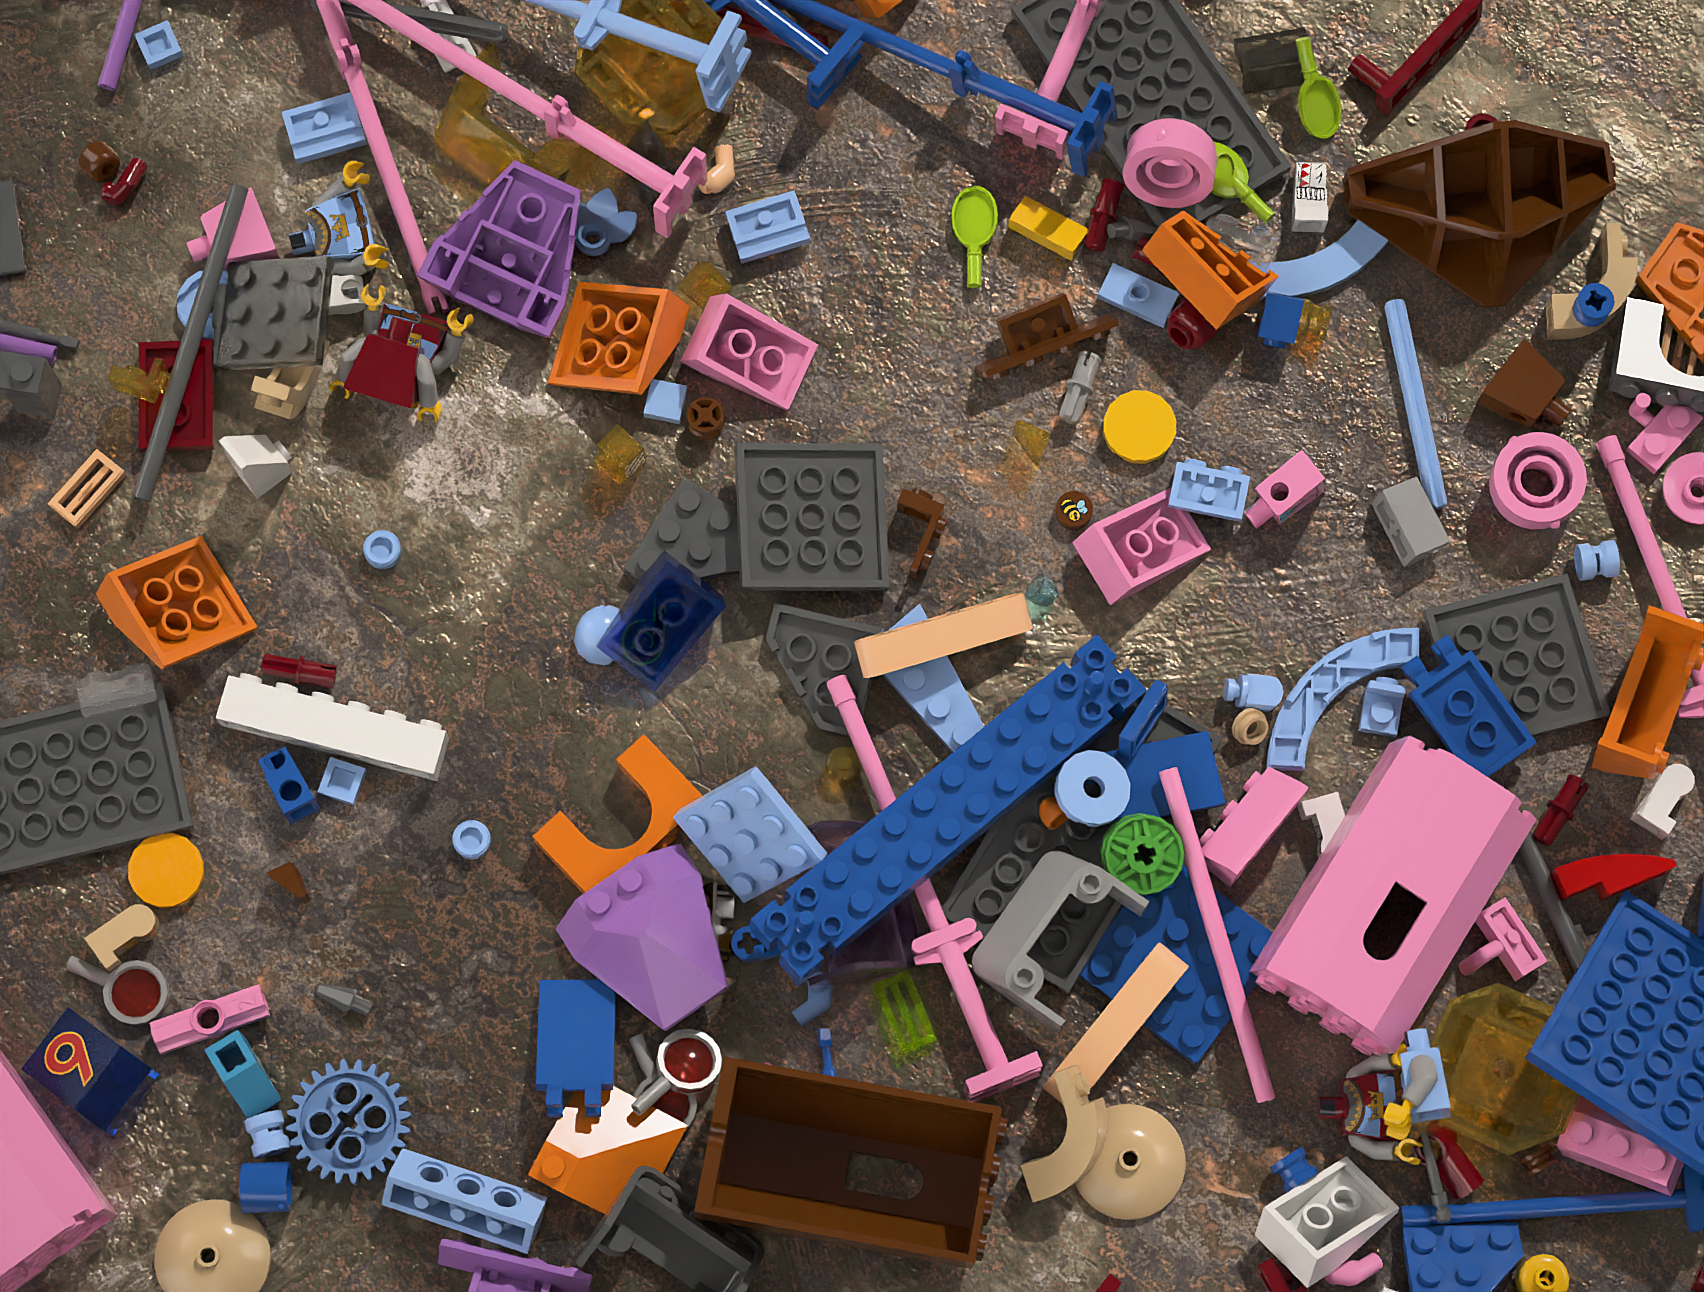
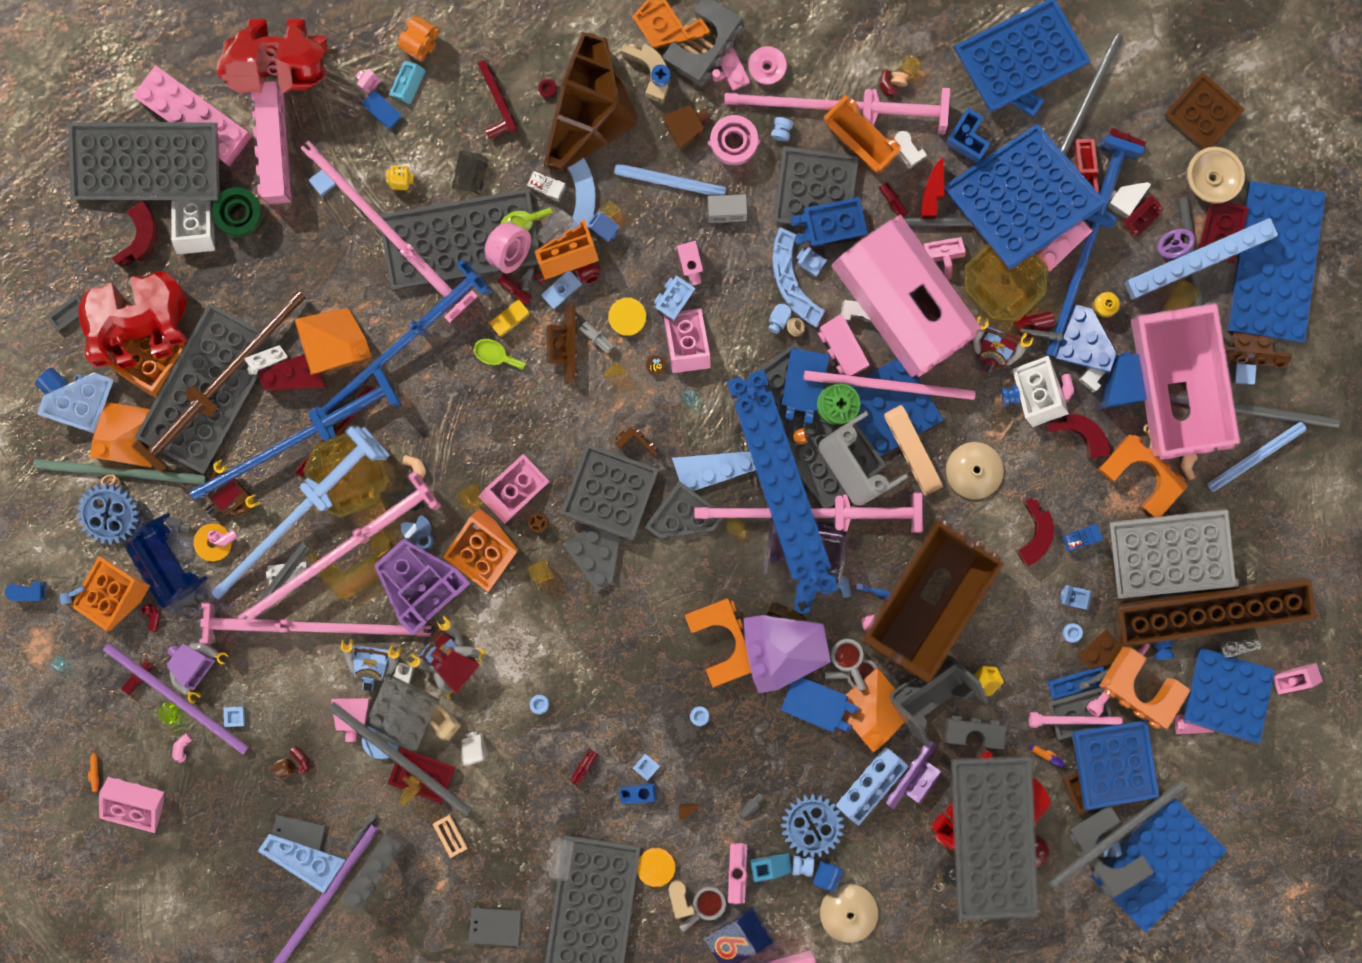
camera: 65 degrees left, 10 degrees up
orange slope [96,536,257,669] -> none
white brick [216,673,449,781] -> none
light blue plate [282,92,367,164] -> none
light blue hair [573,605,630,665] -> none
clear blue slope [596,550,726,691] -> none
light blue tile [644,379,688,424] -> none
light blue plate [673,766,827,903] -> none
light blue plate [725,190,811,264] -> none
light nougat beam [854,592,1033,678] -> none
clear neon green tile [873,970,937,1056] -> none
tan arch [1020,1065,1107,1202] -> none
light blue tile [1054,750,1130,827] -> none
blue tile [1118,679,1168,760] -> none
lime piece [1295,37,1342,138] -> none
torso [1384,1028,1451,1140] -> none
reddish brown bush [1519,1144,1559,1177] -> none

